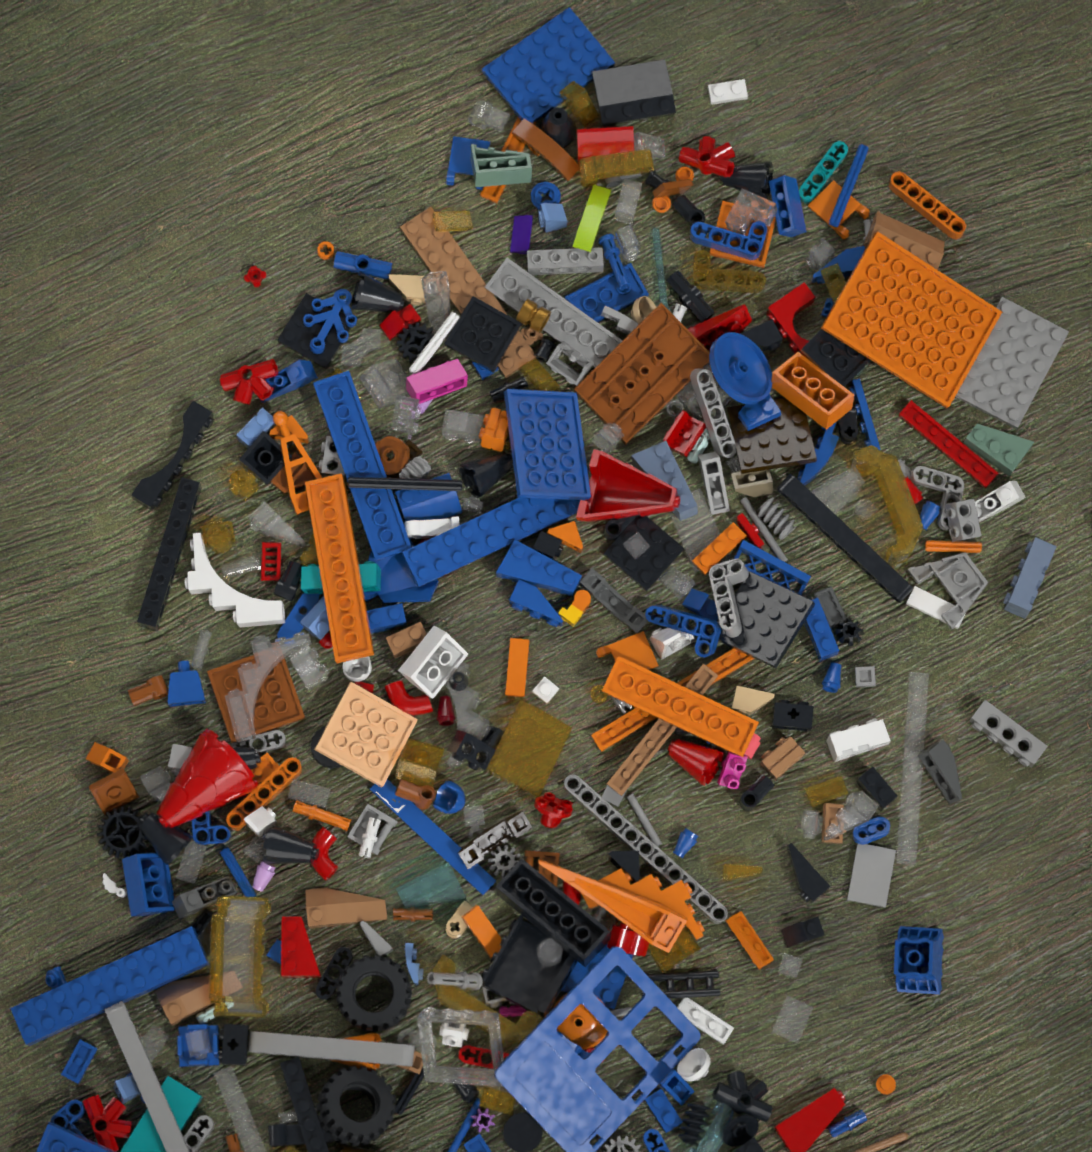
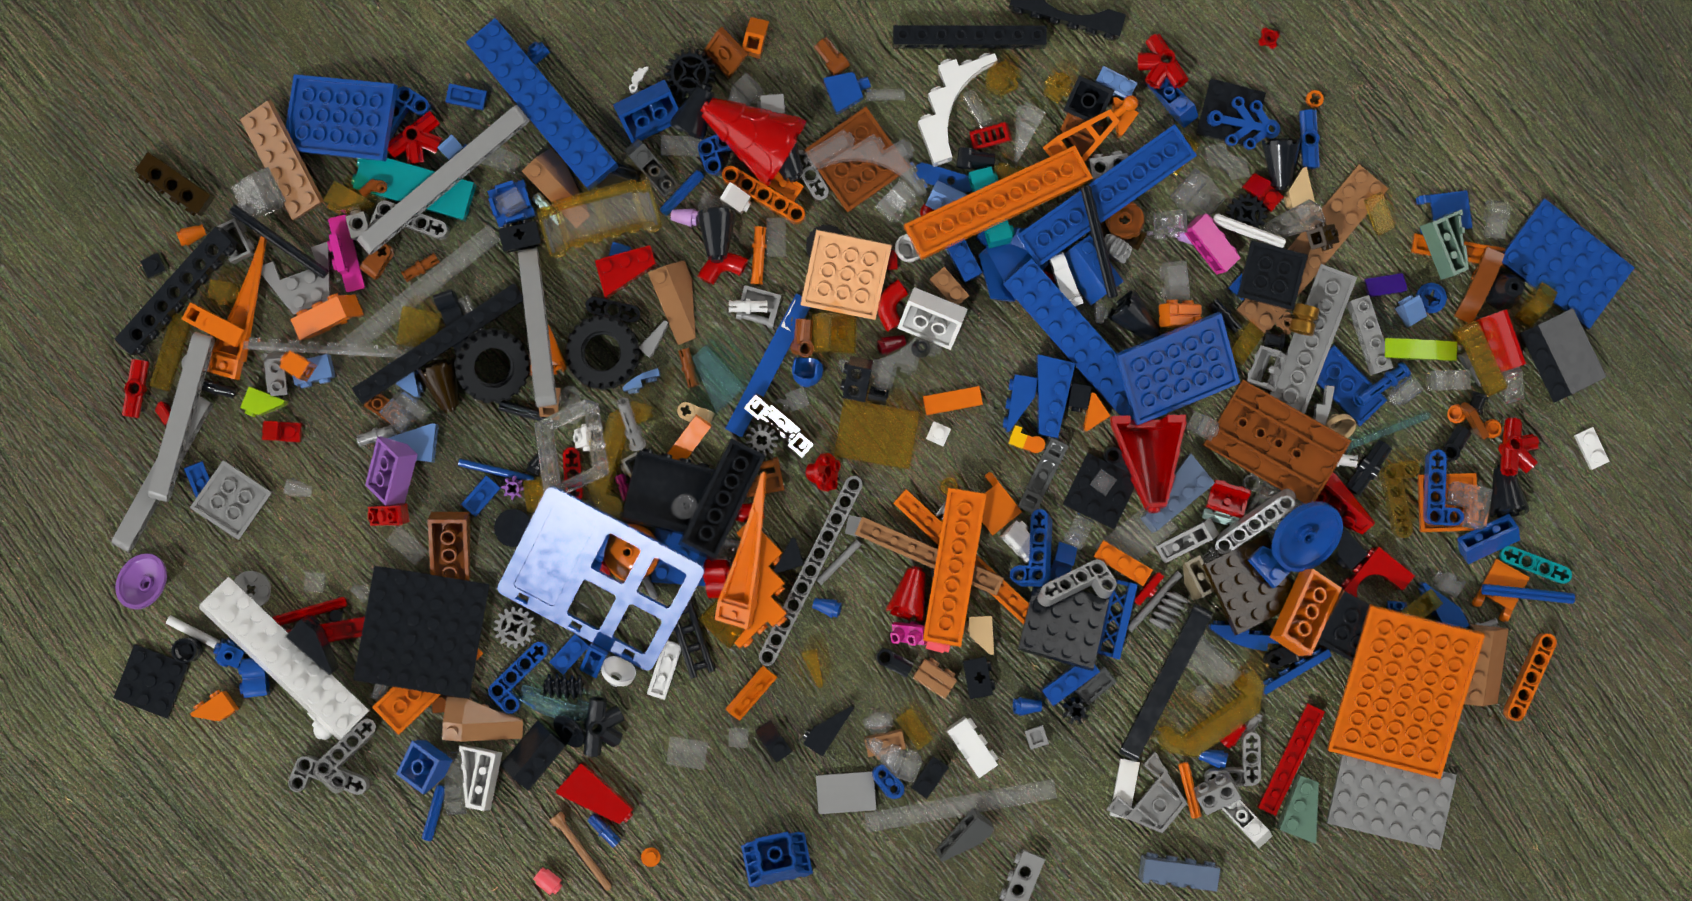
camera: 75 degrees right, 10 degrees up
none -> dark brown brick [1306,222,1339,251]

